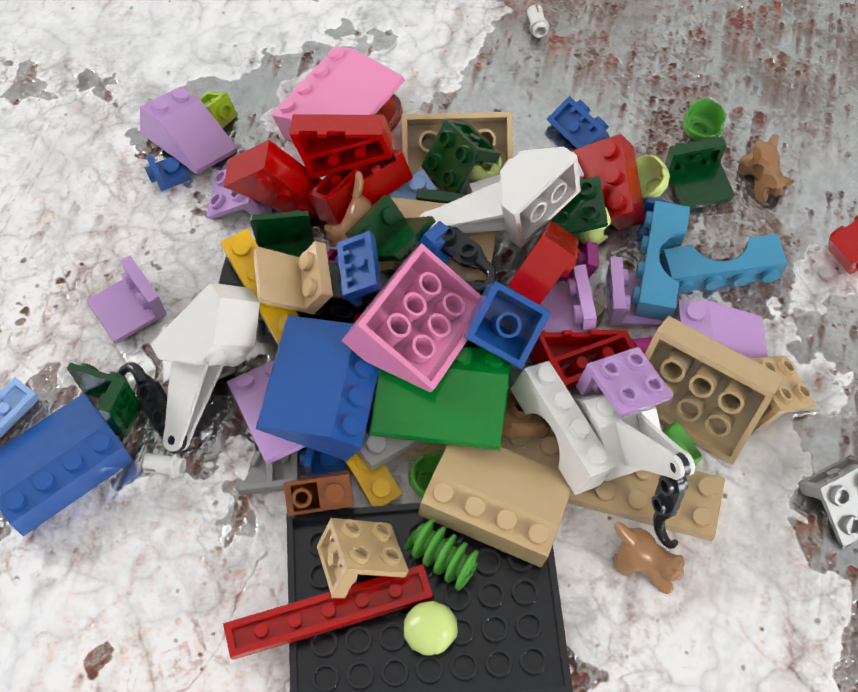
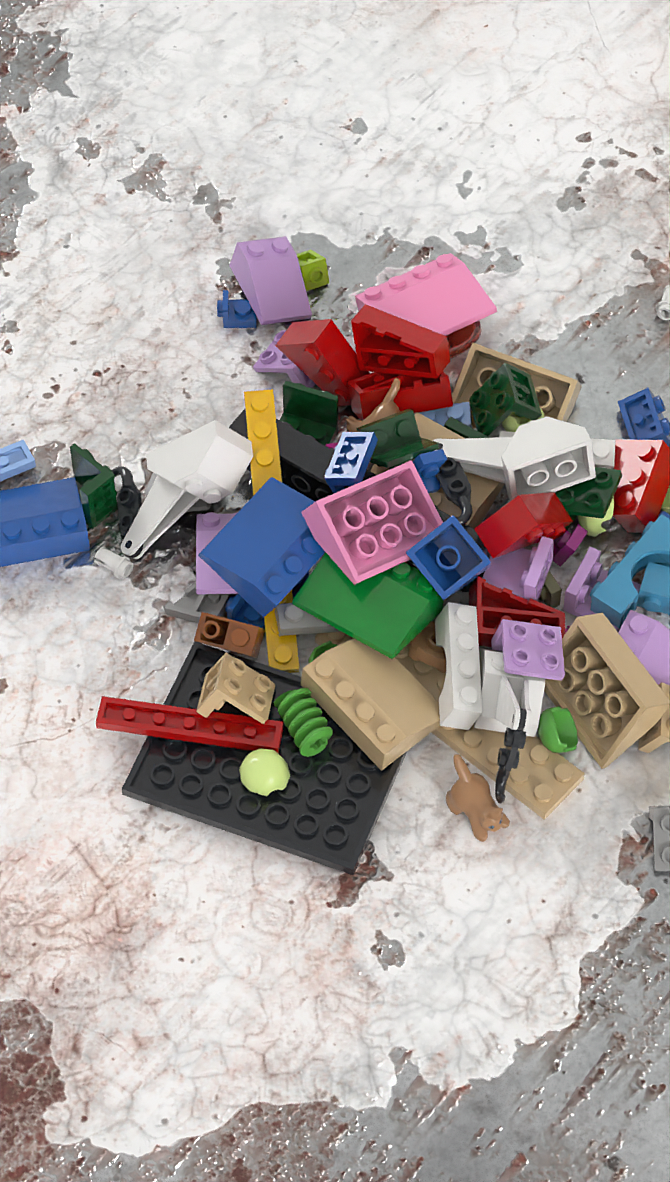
camera: 25 degrees right, 5 degrees down
lavender bracket [87,256,167,344] -> none
tan bracket [253,241,333,314] -> none

